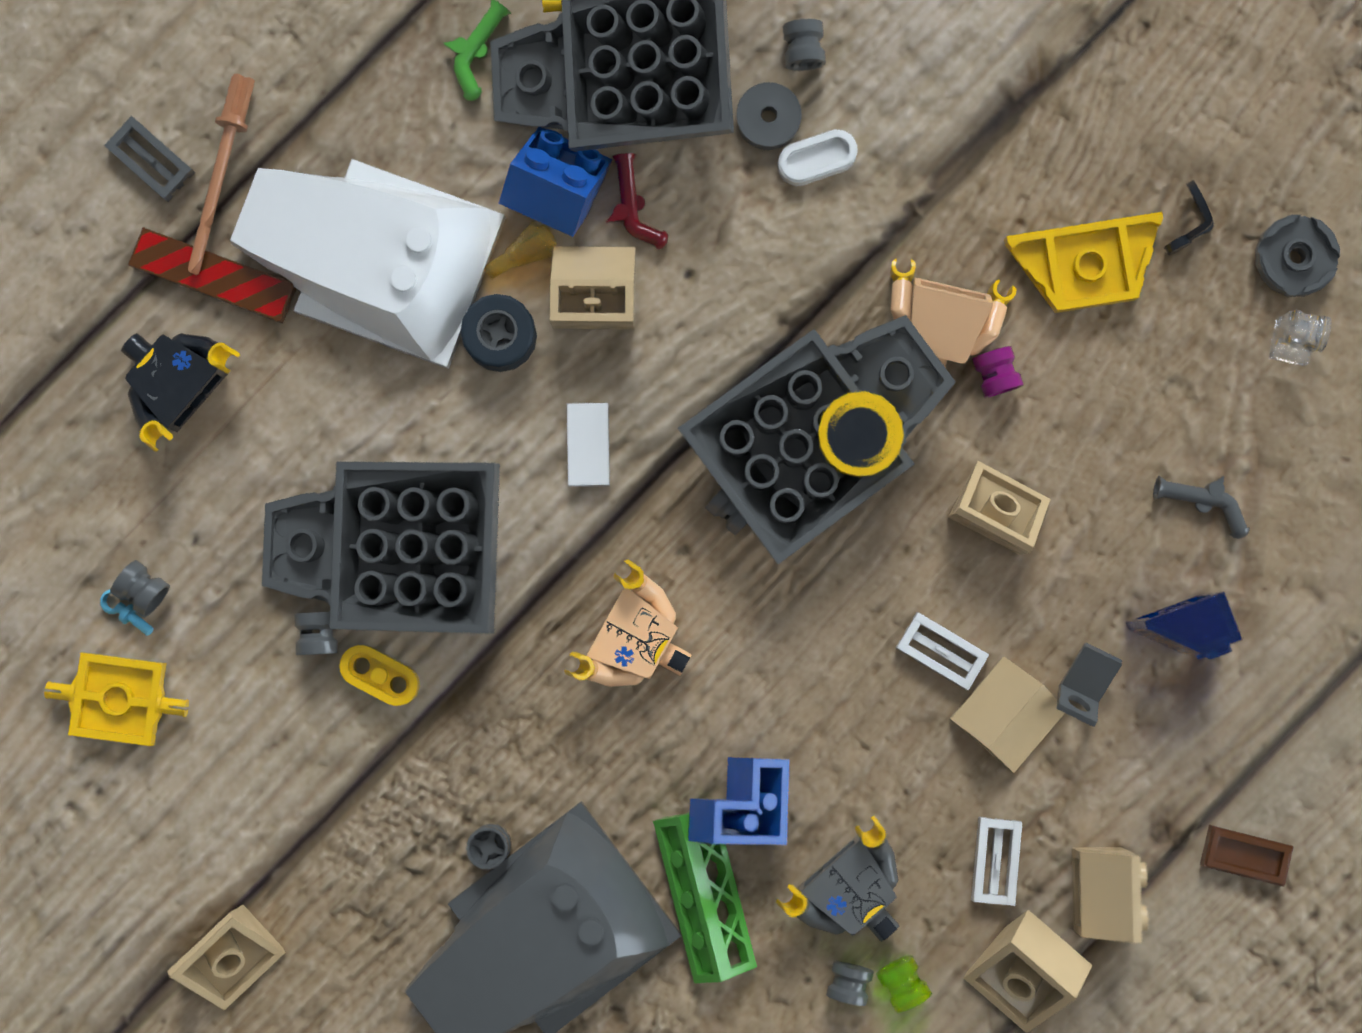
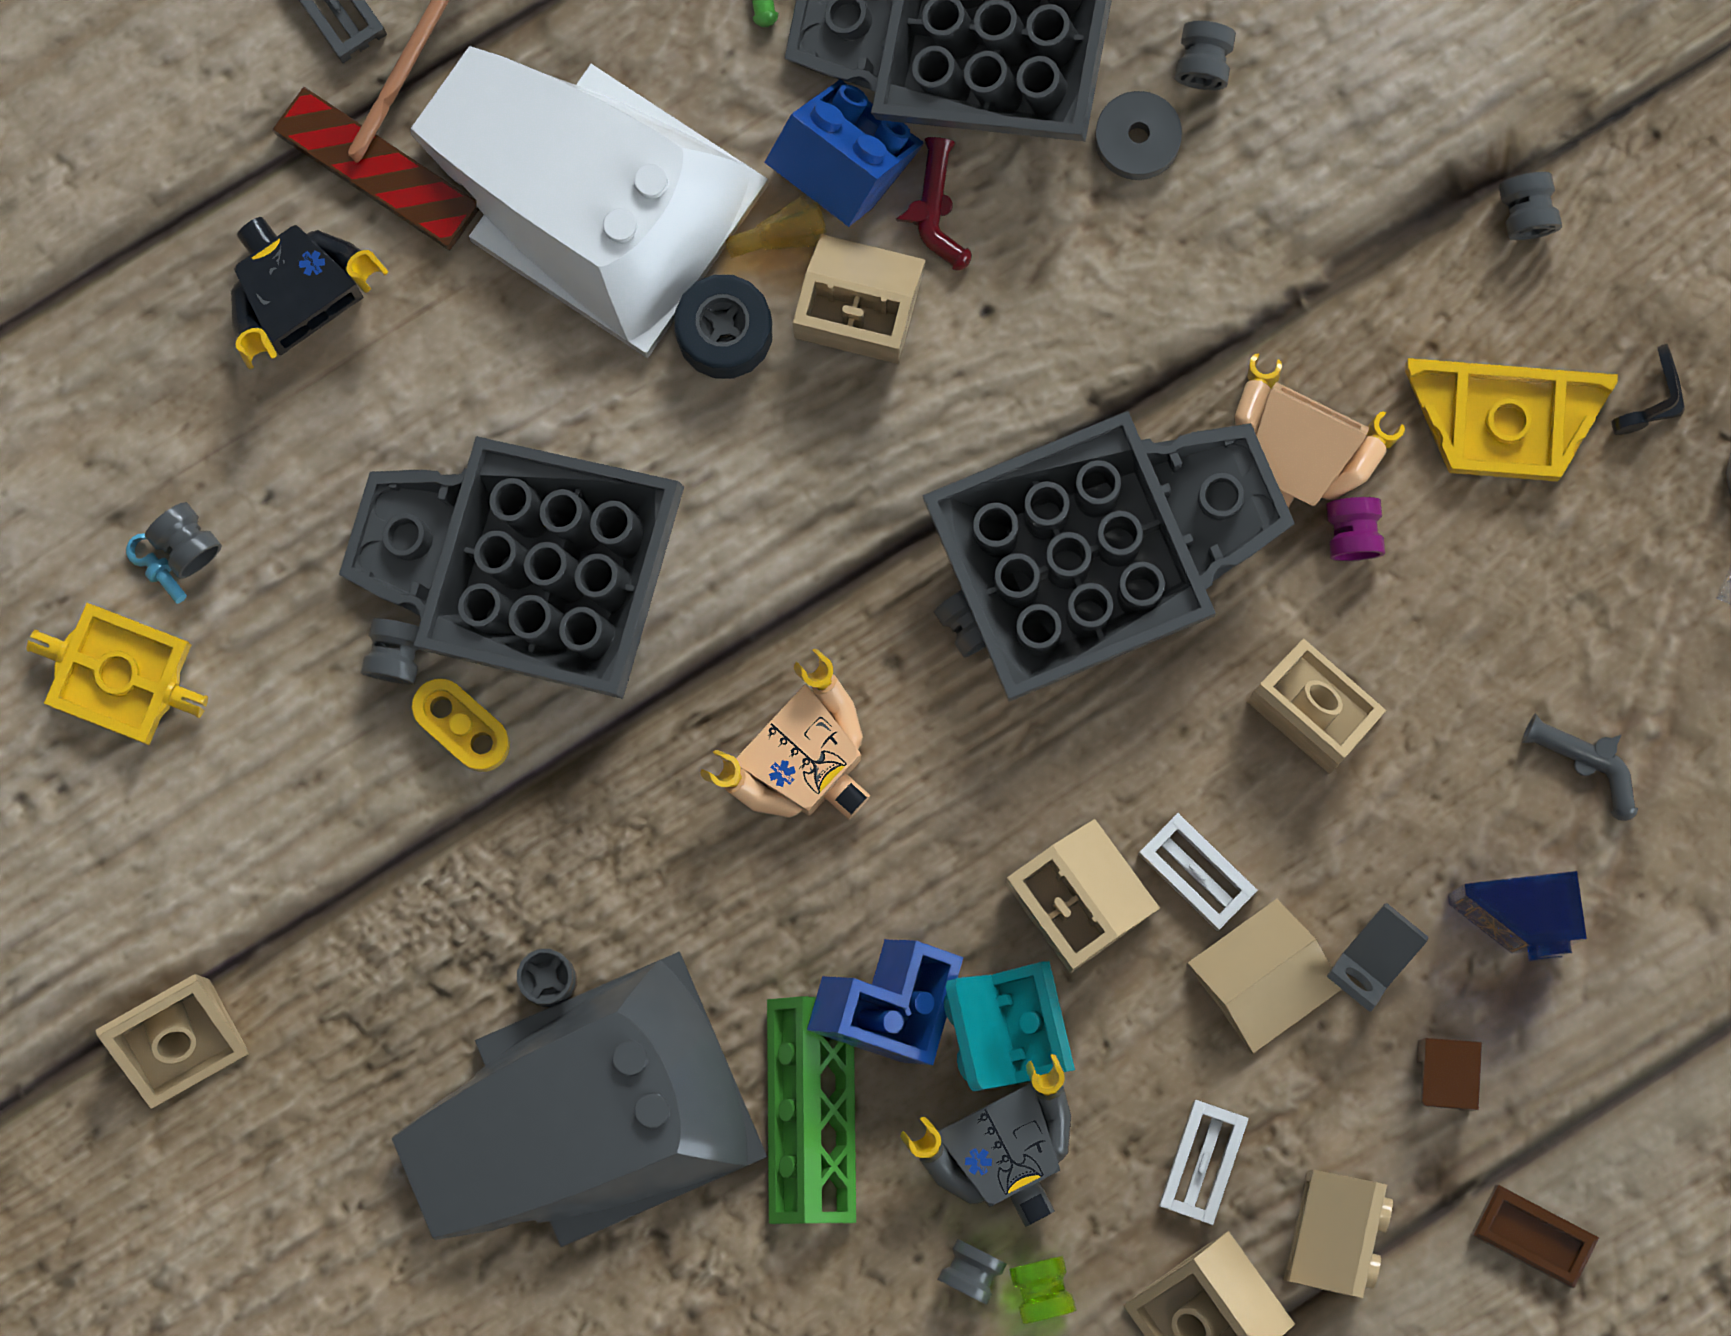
camera: 15 degrees right, 5 degrees down
white tile [567,403,610,487] -> none
white tile [778,130,858,186] -> none
tile [818,391,904,477] -> none
none -> teal bracket [944,961,1075,1091]
none -> tan slope [1005,819,1160,973]
none -> reddish brown panel [1417,1038,1482,1111]
none -> dark grey wheel [1499,172,1562,240]

